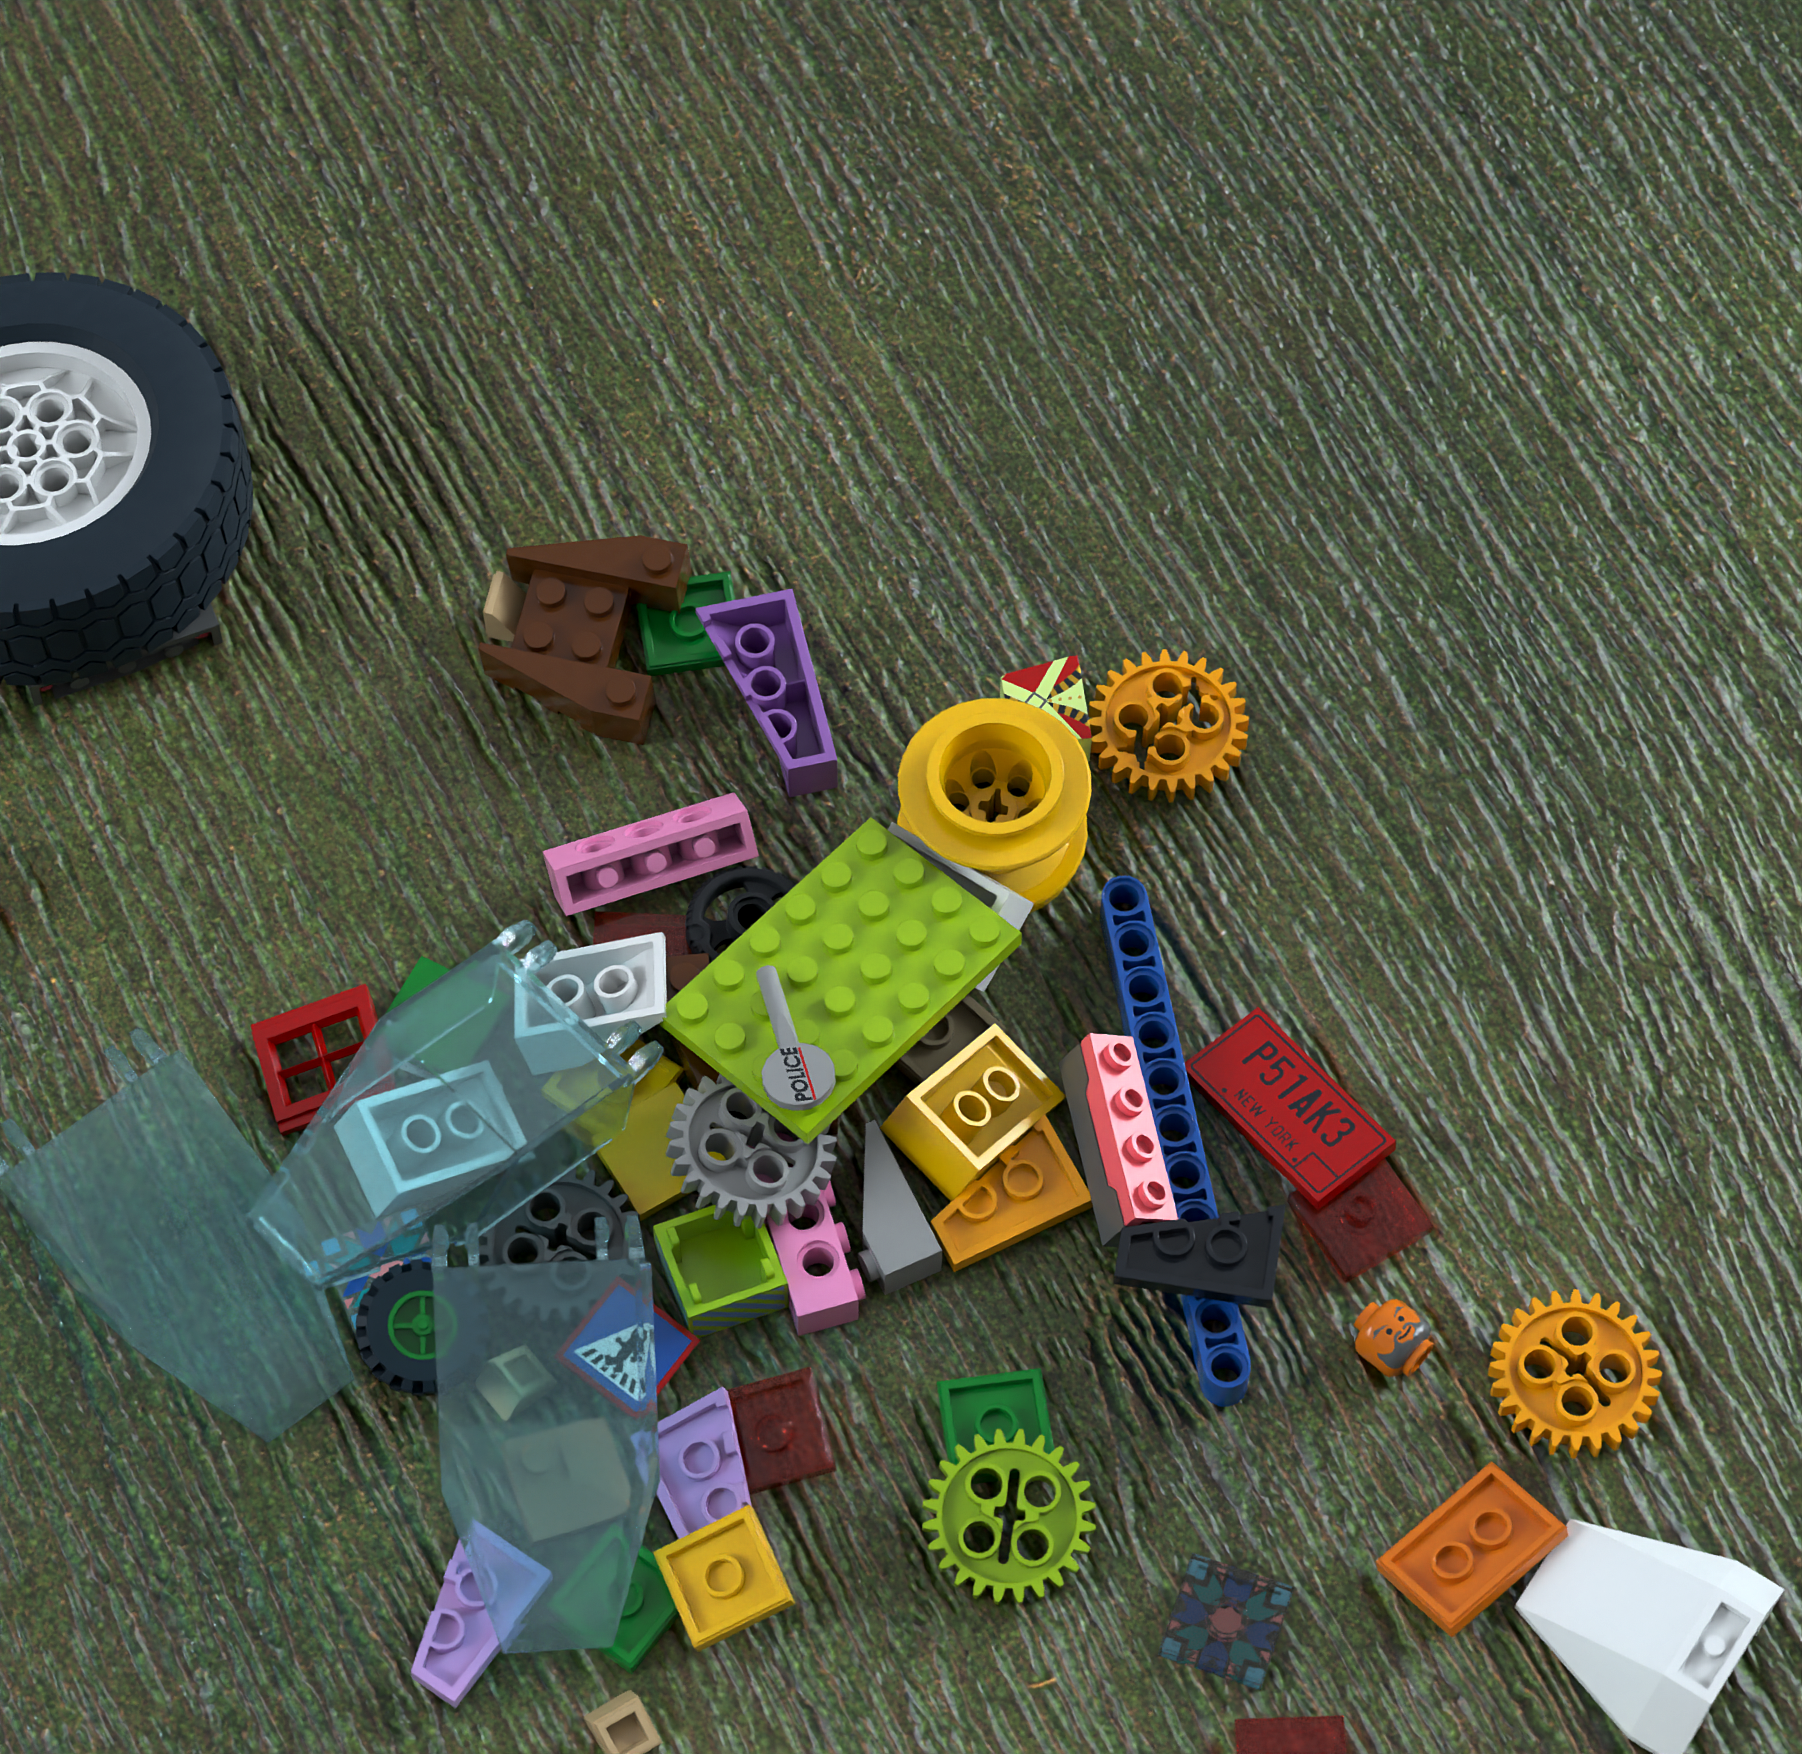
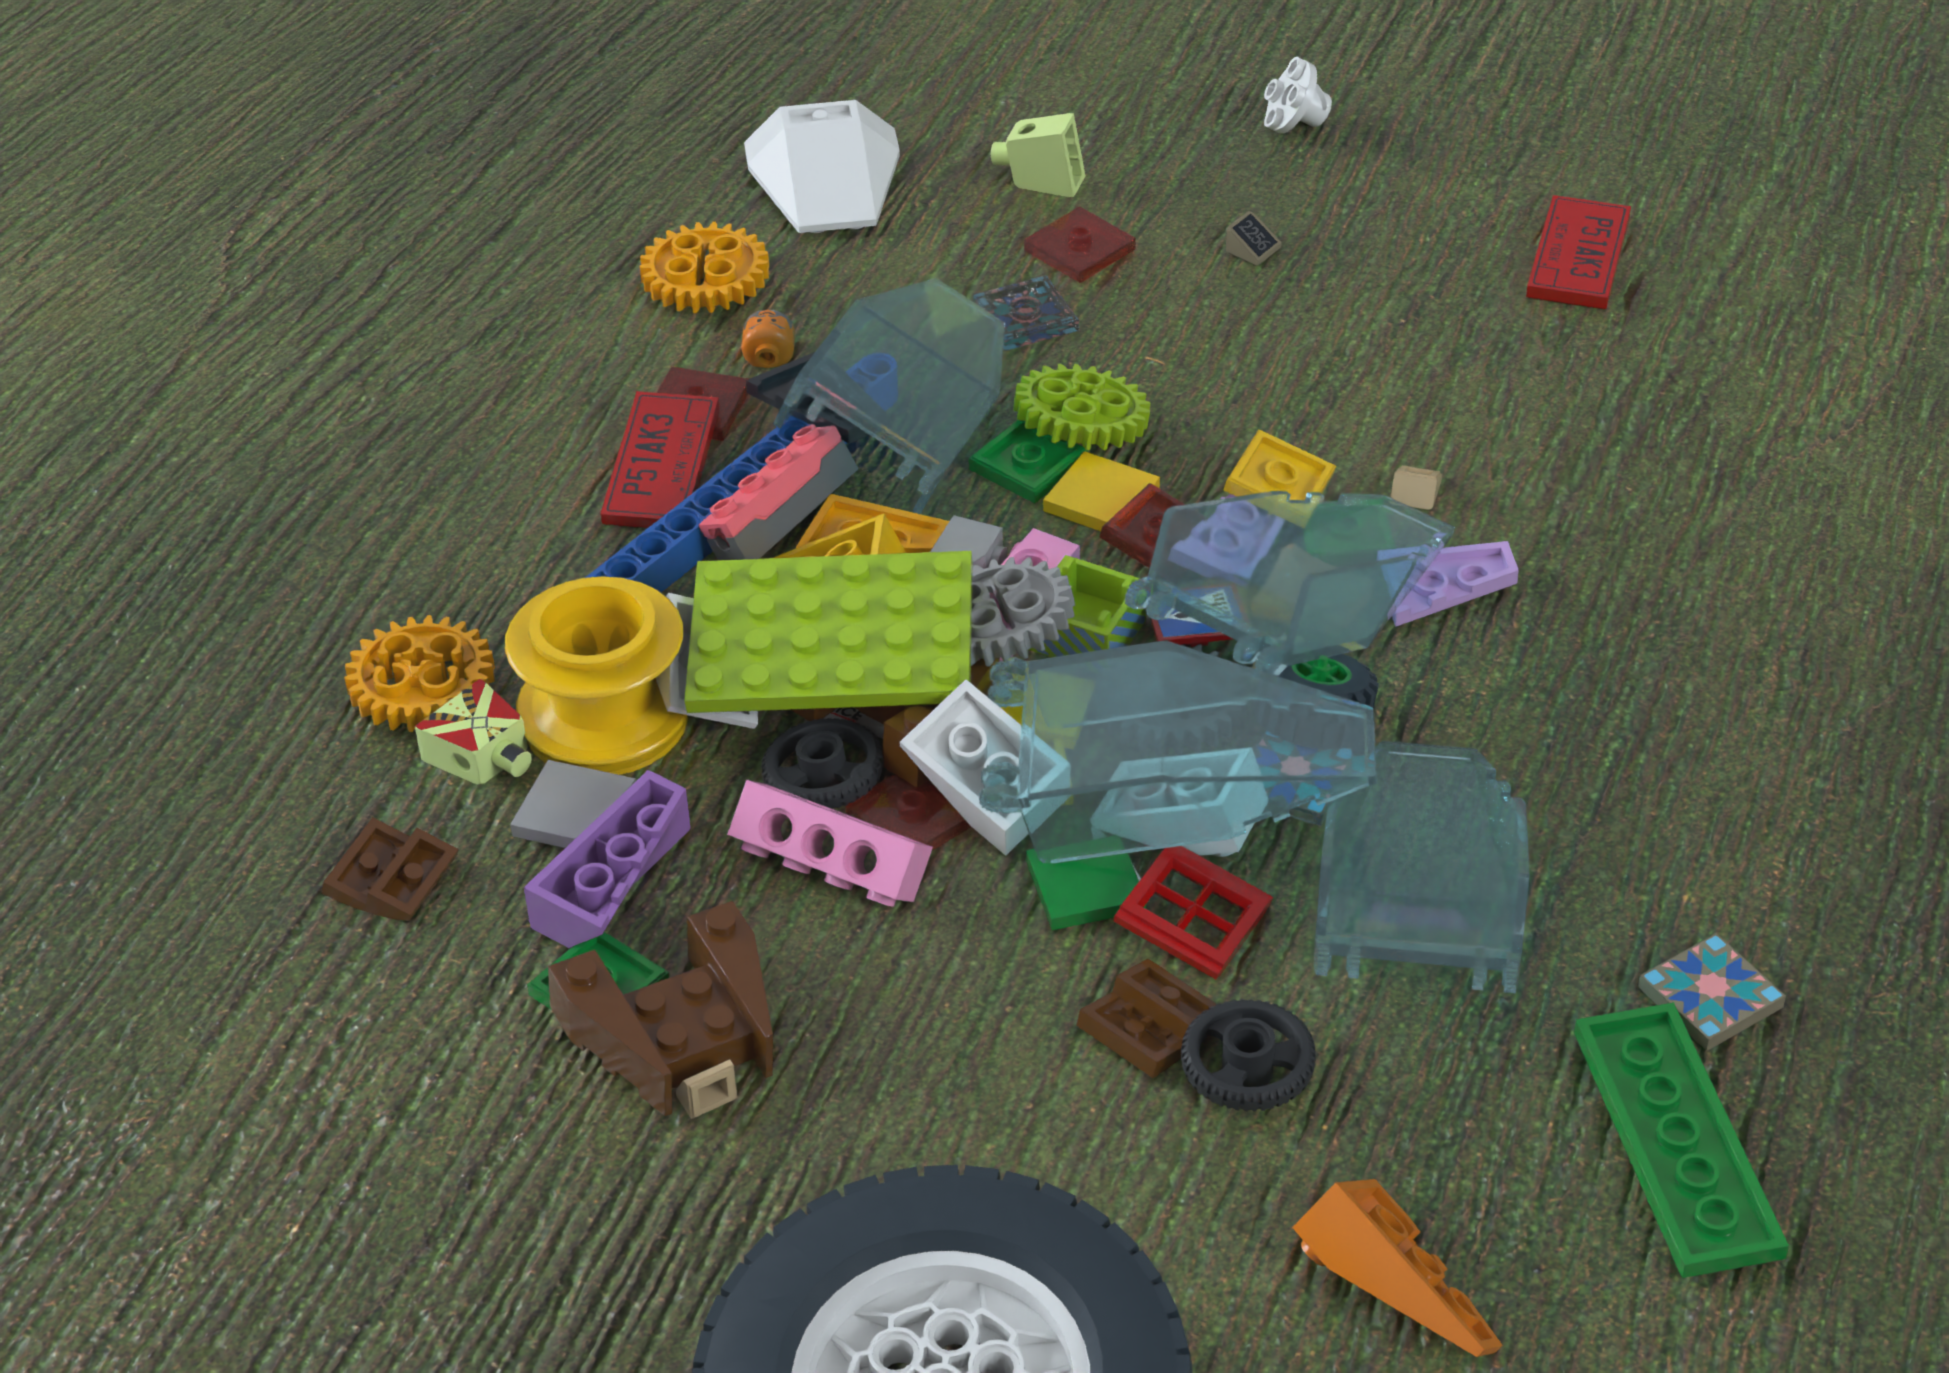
camera: 130 degrees left, 20 degrees down
light grey piece [756,965,836,1111] -> none
orange tile [1376,1461,1568,1638] -> none
none -> reddish brown slope [322,817,459,921]
none -> light grey tile [510,760,636,848]
none -> clear light blue windscreen [773,278,1005,514]
none -> yellow tile [1043,451,1160,538]
none -> reddish brown slope [1076,959,1216,1078]
none -> black wheel [1181,999,1316,1112]

